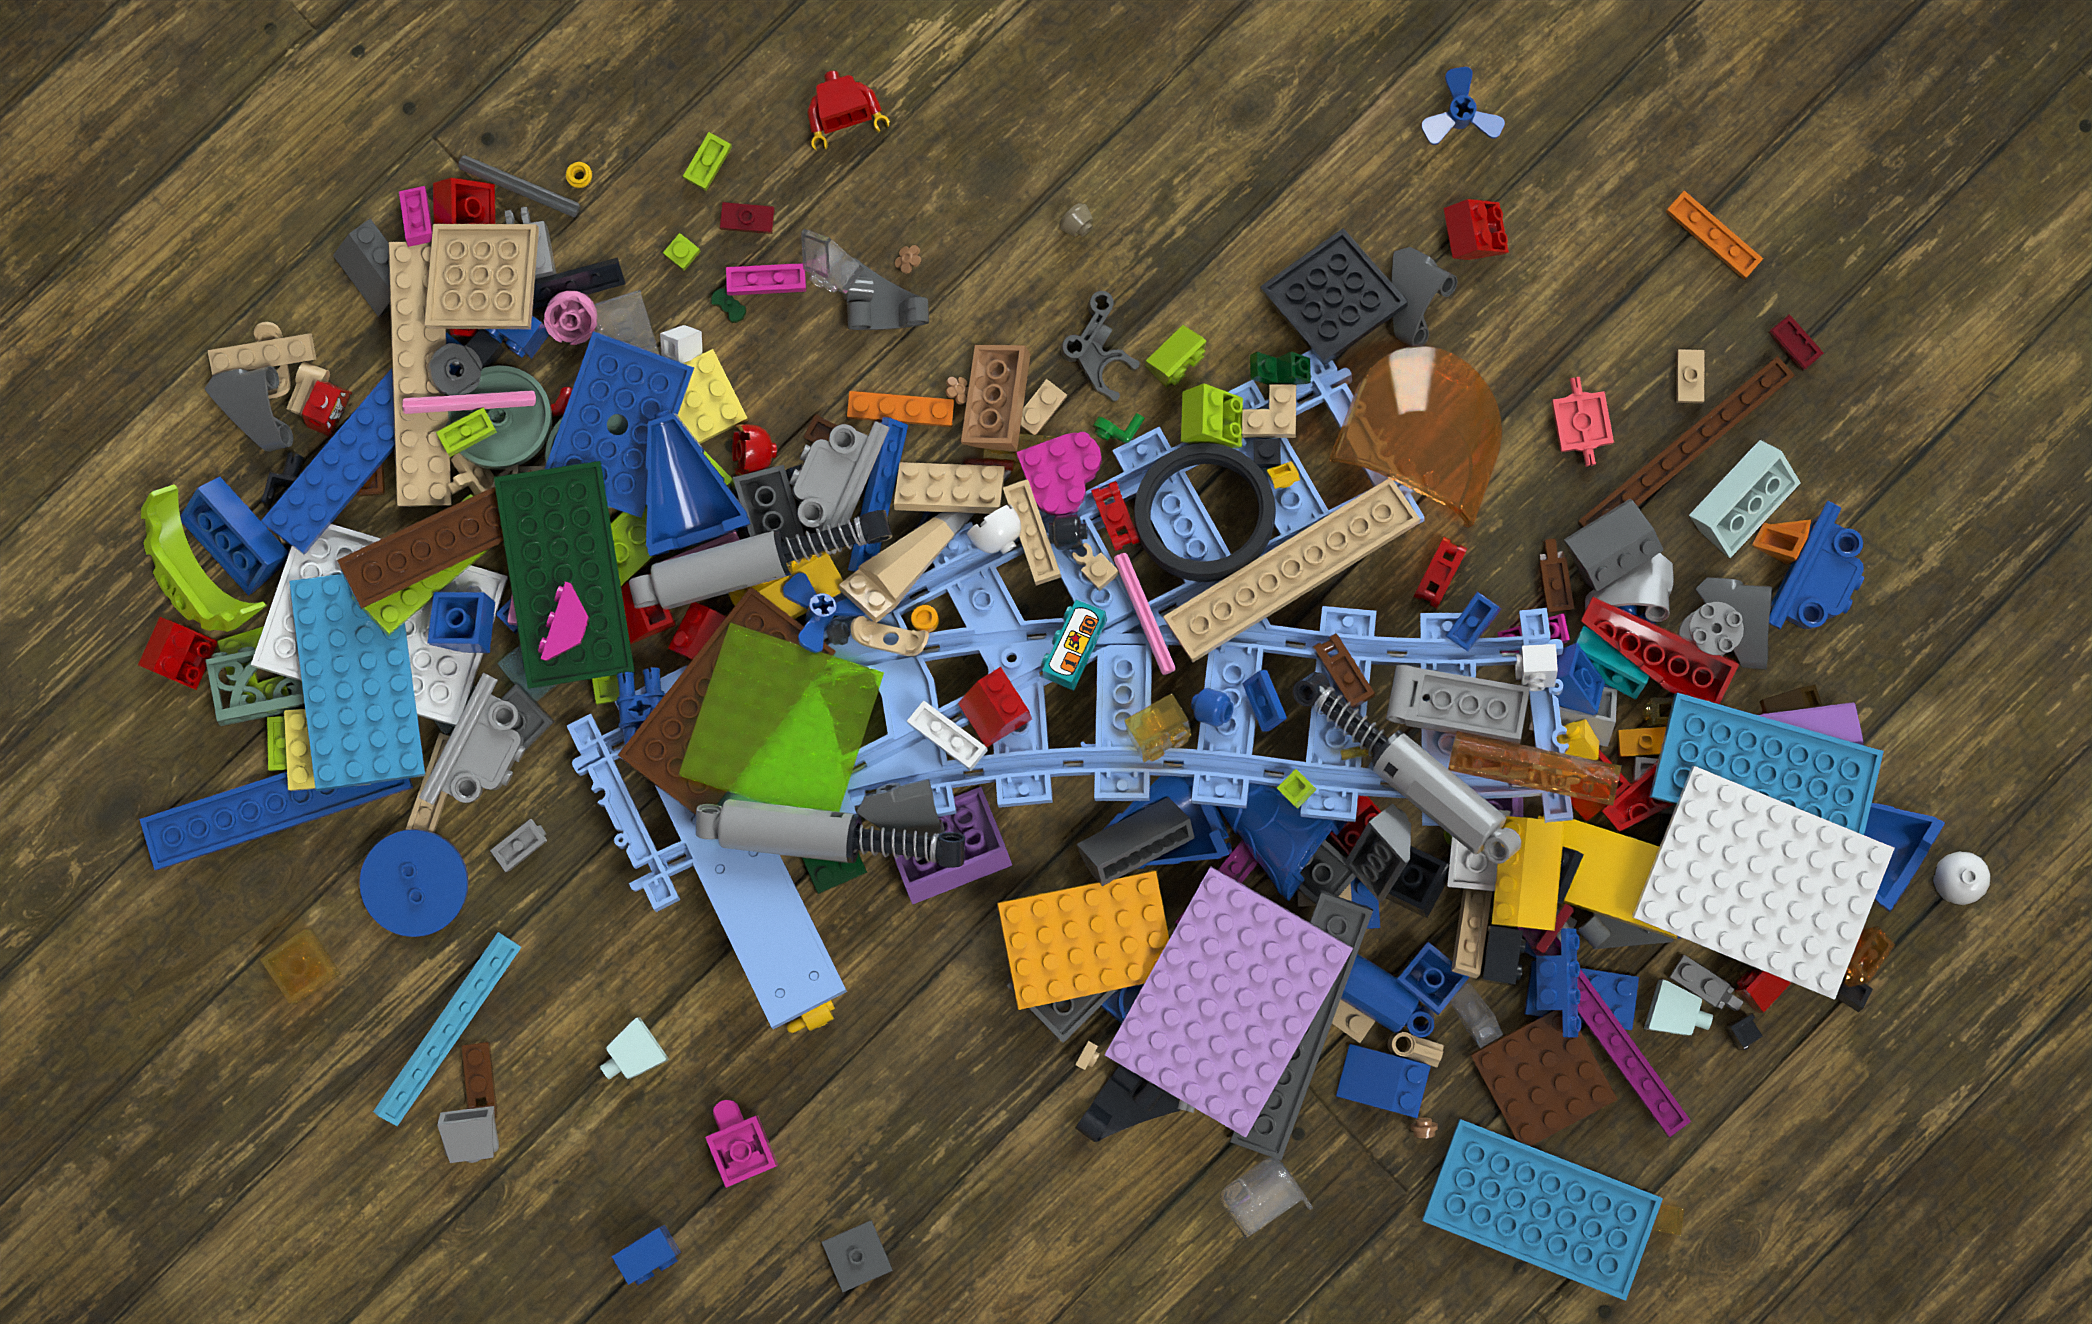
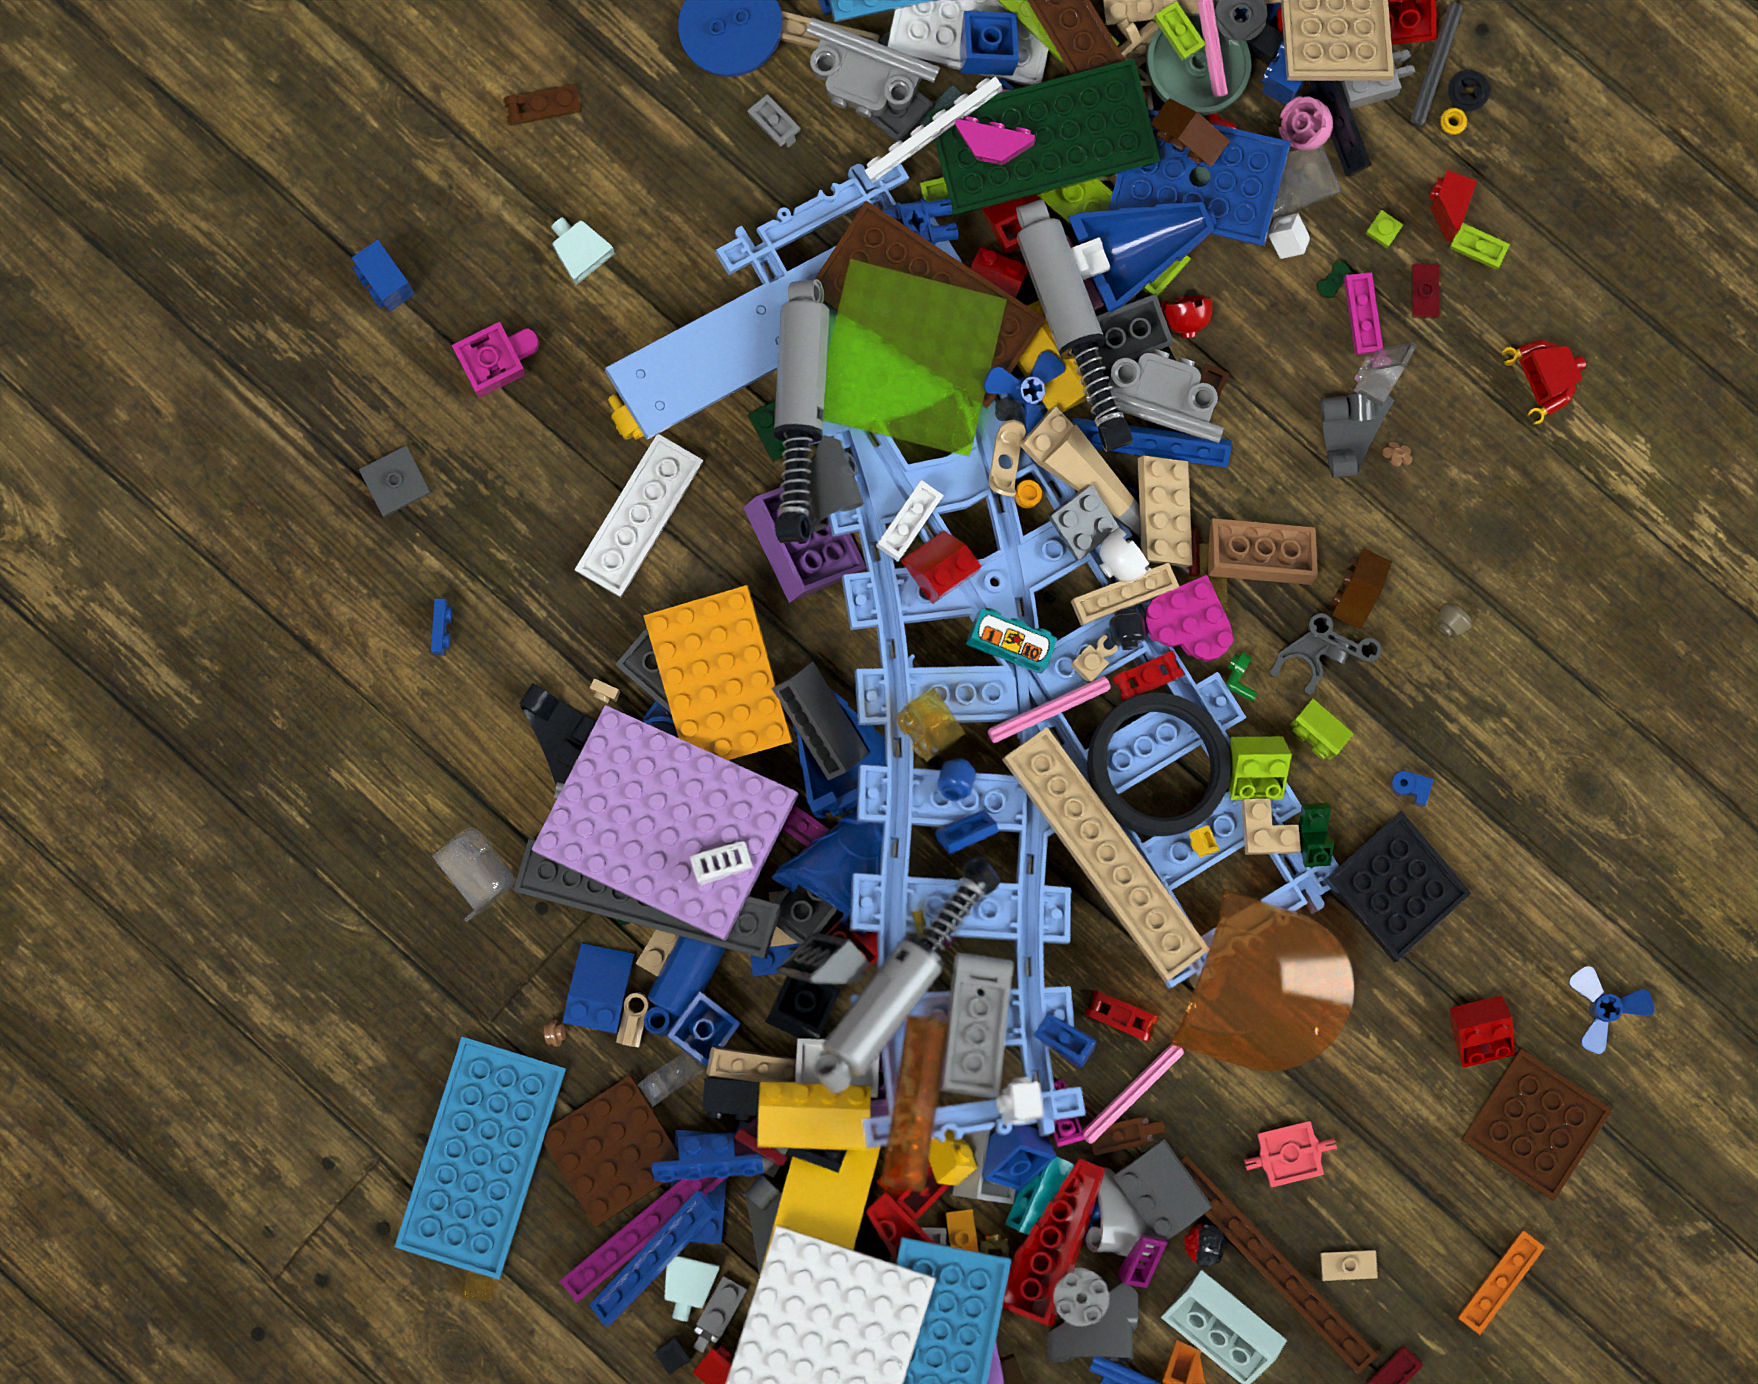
camera: 85 degrees right, 0 degrees up
medium azure plate [373,932,521,1126] -> none
light grey torso [437,1106,499,1163] -> none
light yellow plate [678,349,748,444] -> none
orange plate [847,391,954,427] -> none
medium nougat plant [945,377,969,405] -> none
tan plate [1021,379,1067,437] -> none
black plate [1254,439,1281,468] -> none
lime plate [1277,769,1317,809] -> none
reddish brown plate [1312,633,1375,709] -> none
dark grey panel [1392,247,1458,349] -> none
none -> blue plate [431,599,452,656]
none -> white plate [575,434,704,598]
none -> blue plate [589,1191,718,1326]
none -> white slope [690,841,753,886]
none -> white plate [865,77,1003,184]
none -> plate [1047,484,1120,560]
none -> white panel [1071,238,1110,280]
none -> bright pink axle [1082,1042,1184,1144]
none -> magenta slope [1117,1235,1167,1288]
none -> reddish brown brick [1151,98,1230,167]
none -> black piece [1184,1223,1226,1267]
none -> reddish brown brick [1331,548,1392,629]
none -> blue leg [1390,771,1434,807]
none -> red slope [1428,170,1477,243]
none -> black gear [1447,70,1490,112]
none -> reddish brown plate [1461,1049,1613,1201]

